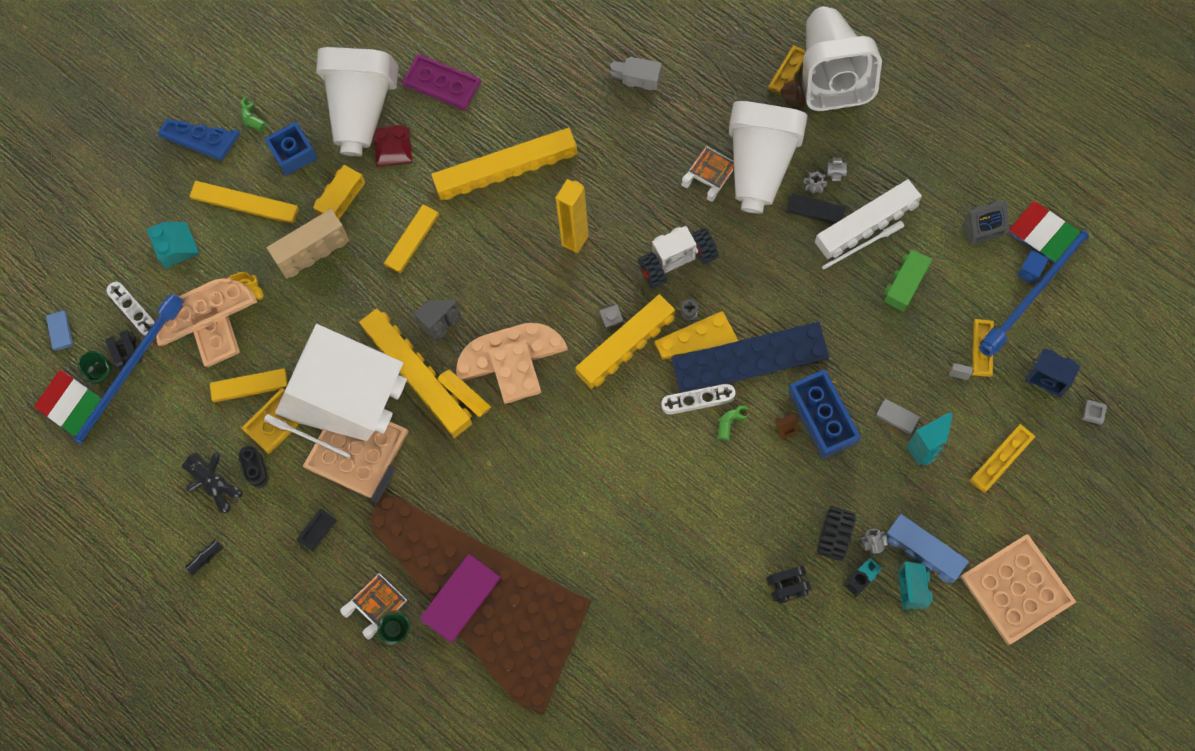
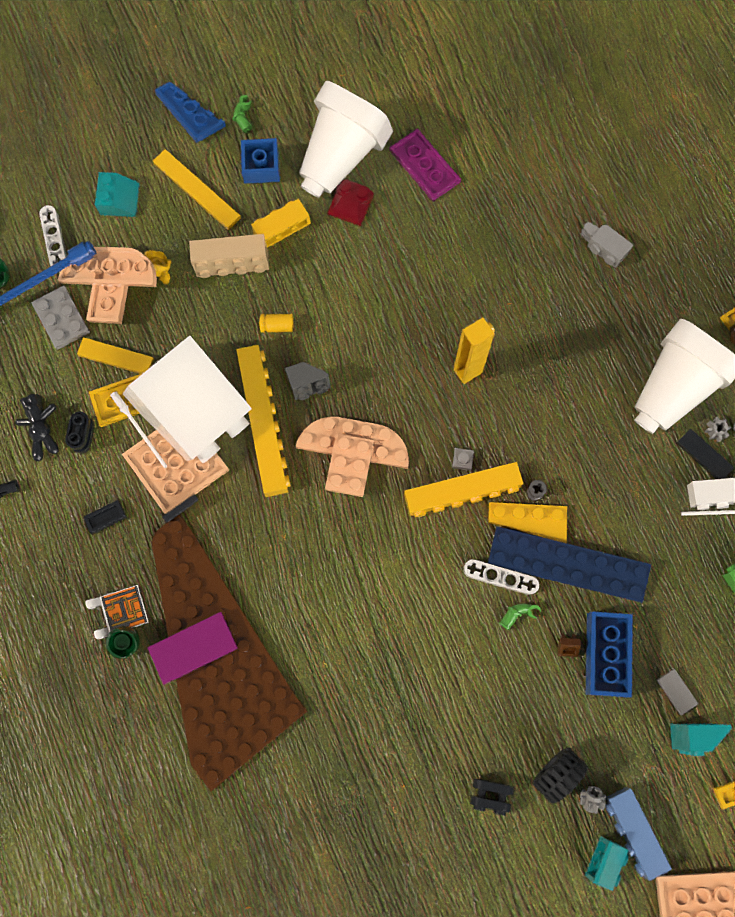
camera: 25 degrees right, 5 degrees up
black brick [105,330,144,372] -> none
yellow tile [384,204,439,274] -> none
yellow brick [431,128,577,201] -> none
yellow tile [437,369,491,417] -> none
brick [638,226,719,289] -> none
flag [682,146,734,202] -> none
leg [843,558,882,597] -> none
none -> light grey plate [31,286,90,350]
none -> yellow piece [259,314,293,333]

